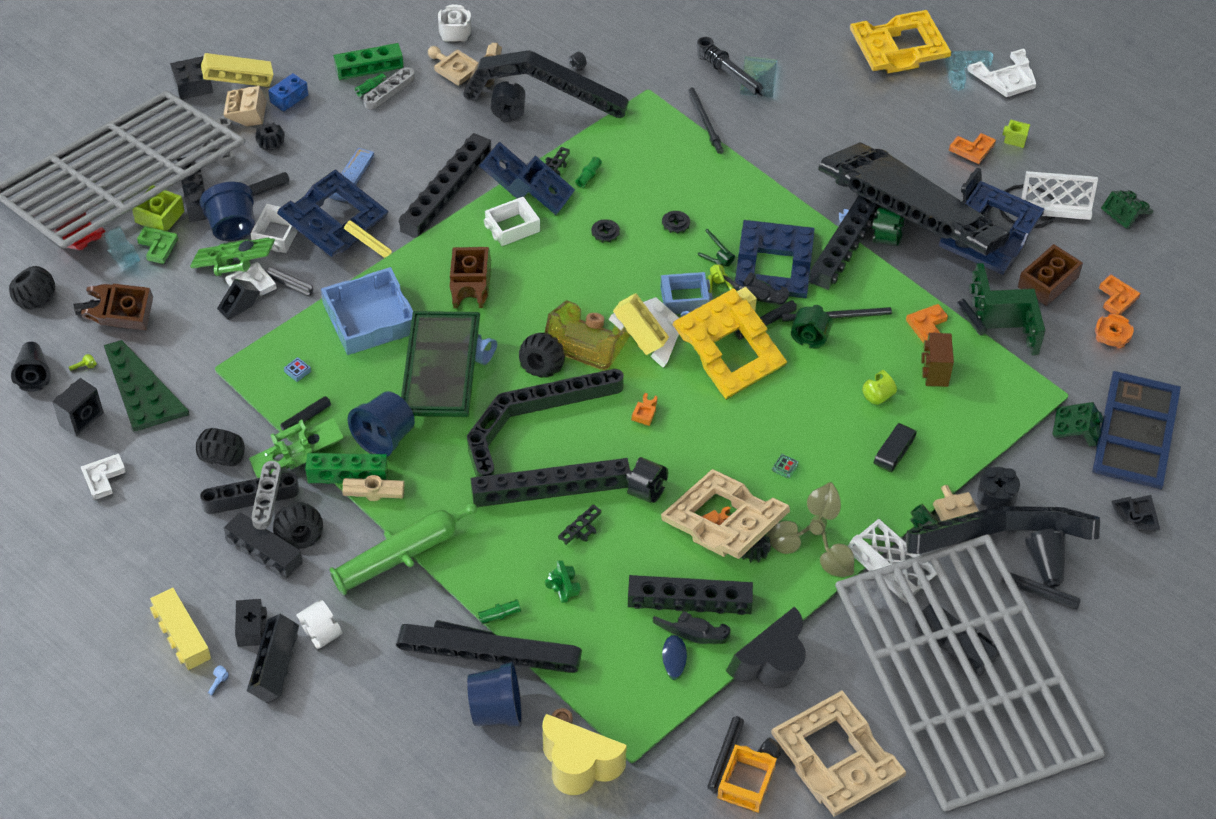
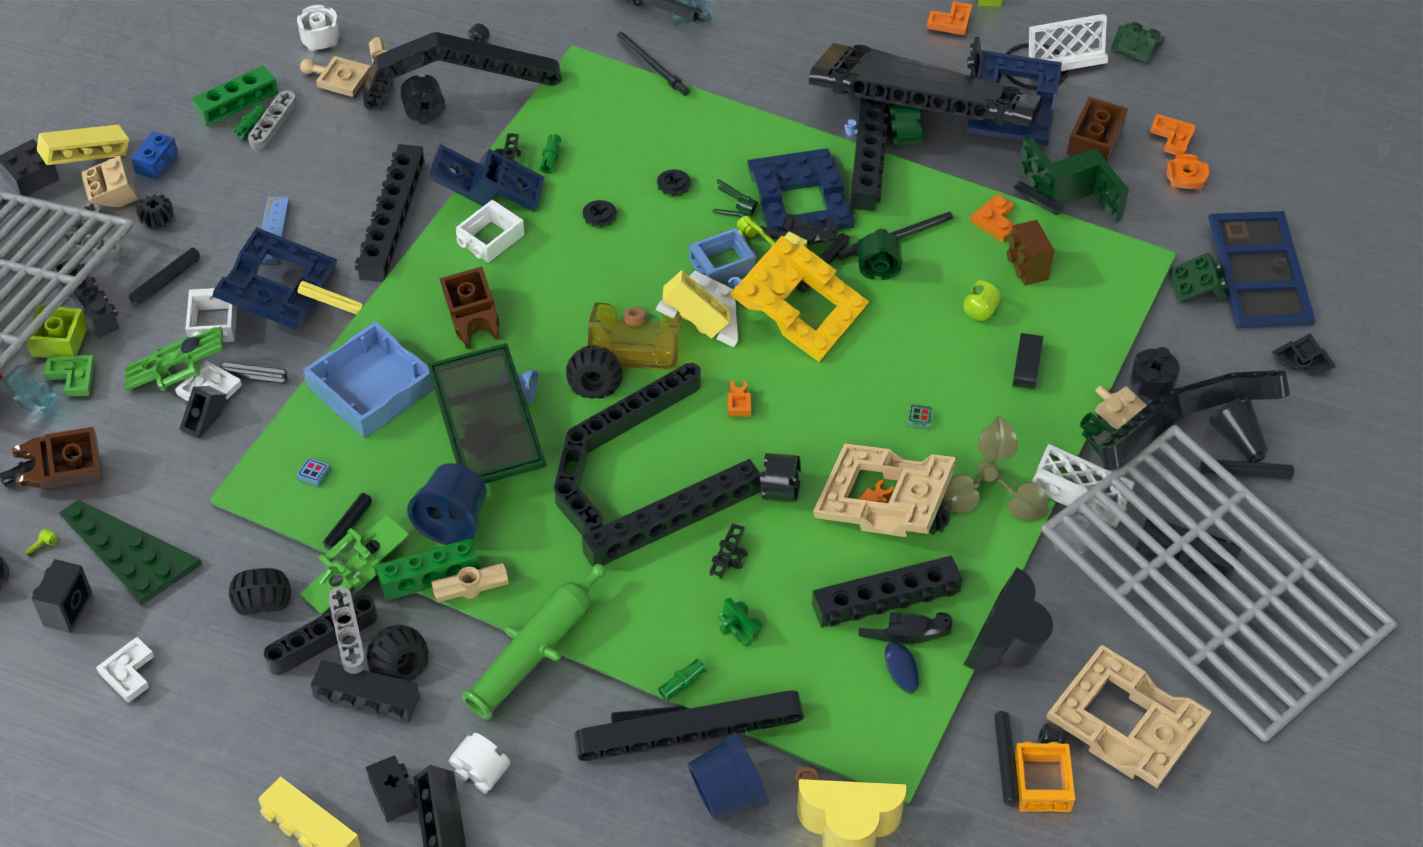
camera: 20 degrees left, 0 degrees up
dark blue piece [200,181,255,241] -> none

